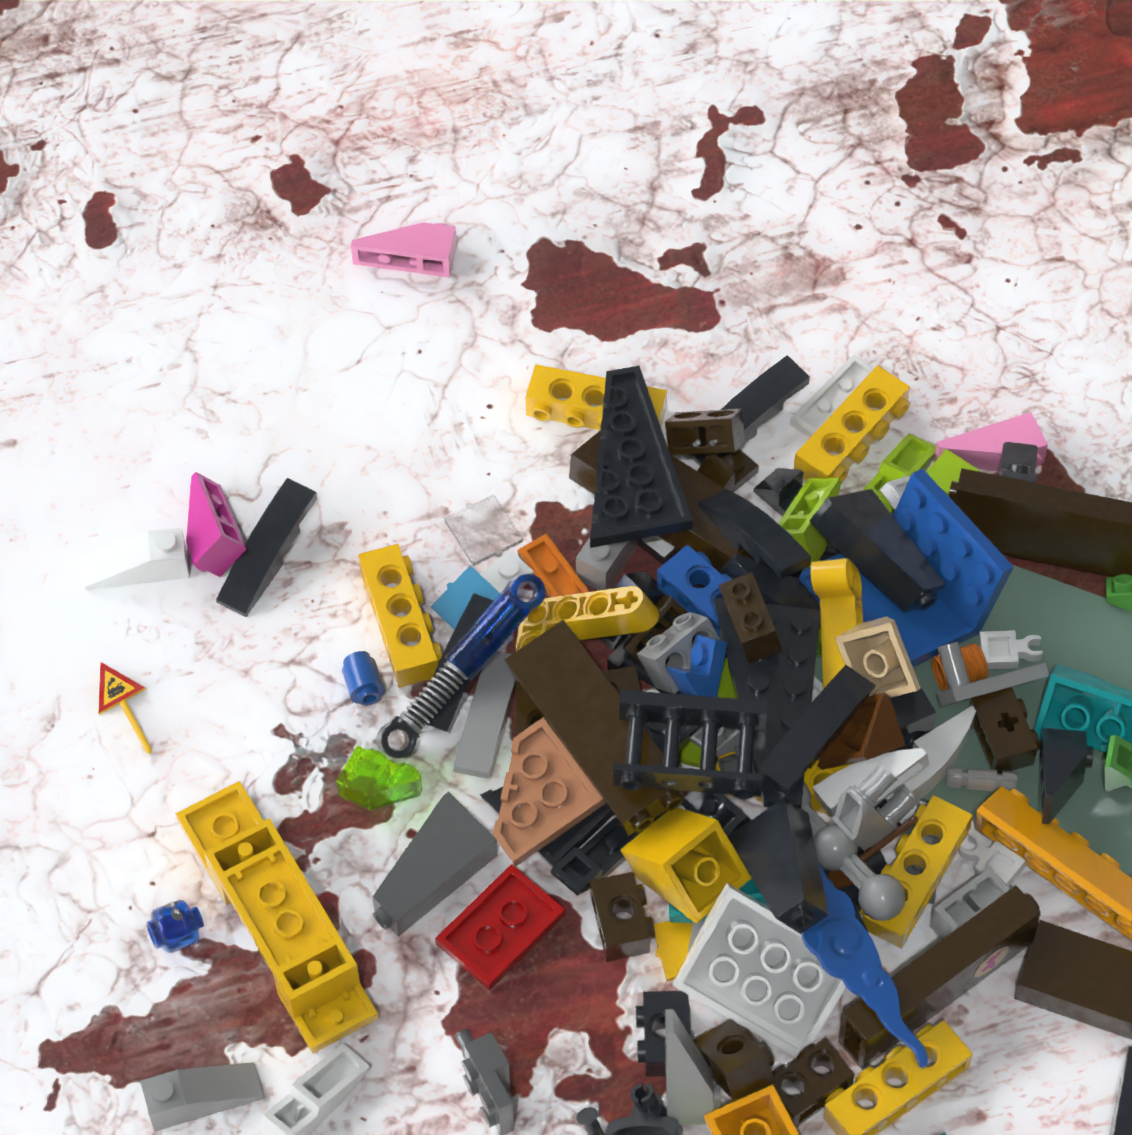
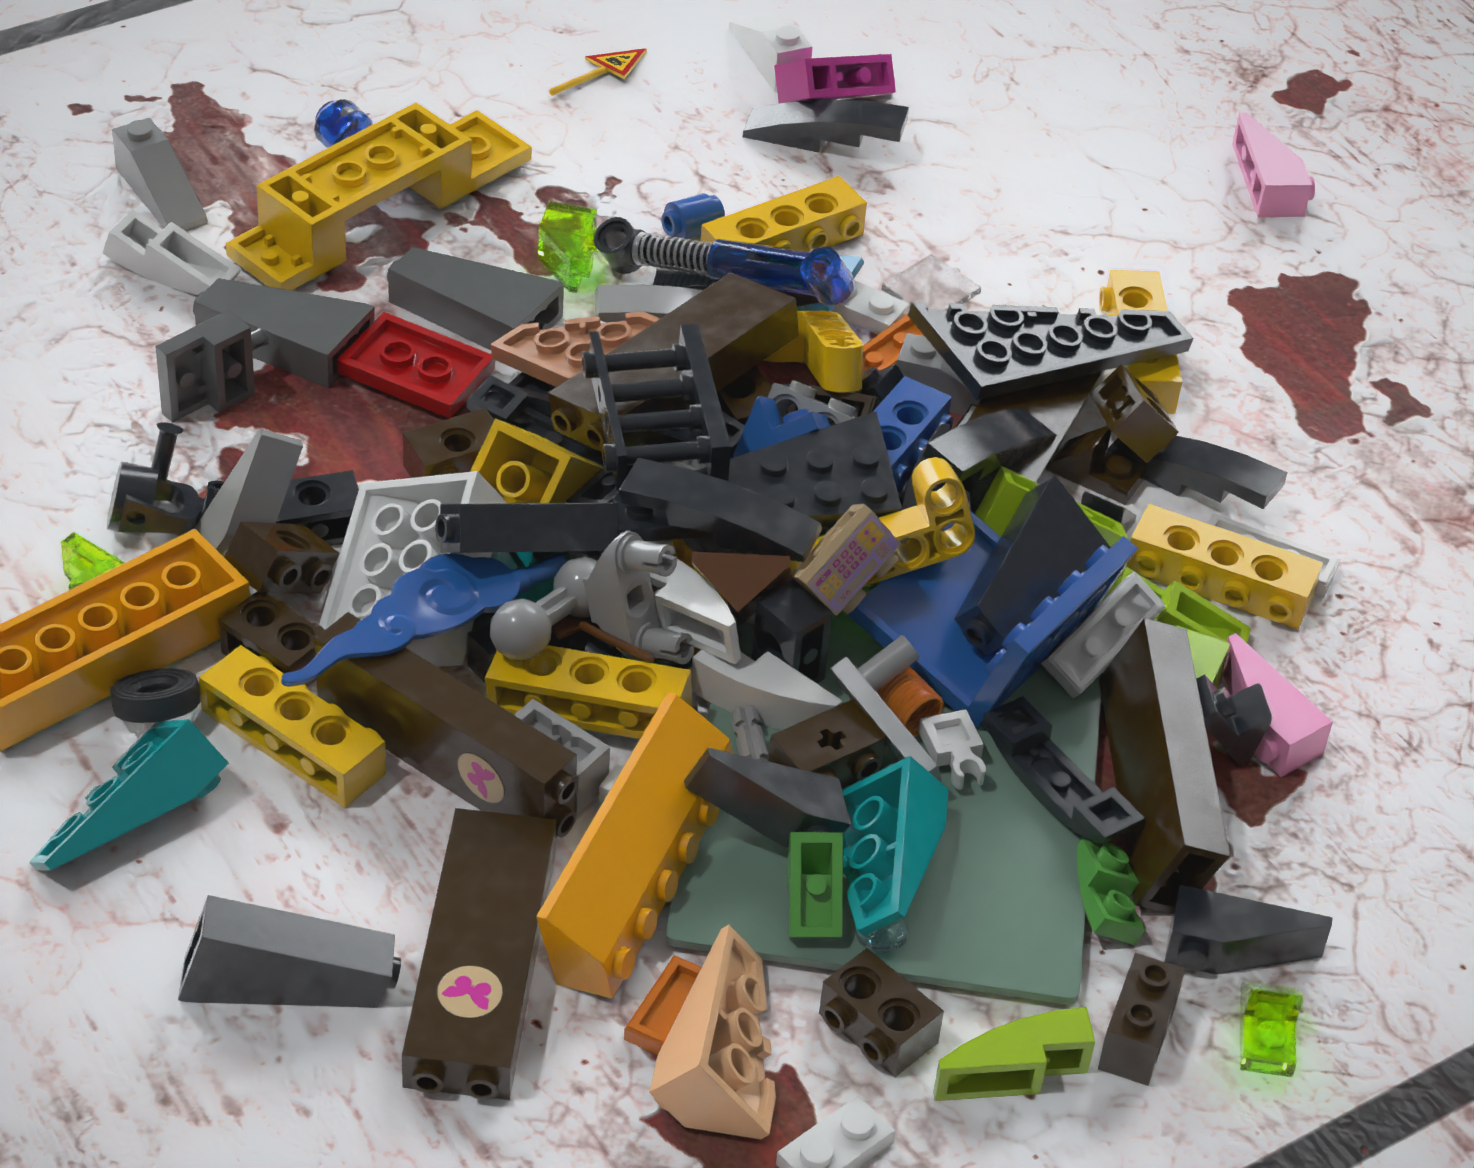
camera: 70 degrees right, 15 degrees down
dark brown brick [719,572,783,664] -> none
none -> dark grey slope [193,278,375,388]
none -> black slope [983,696,1145,844]

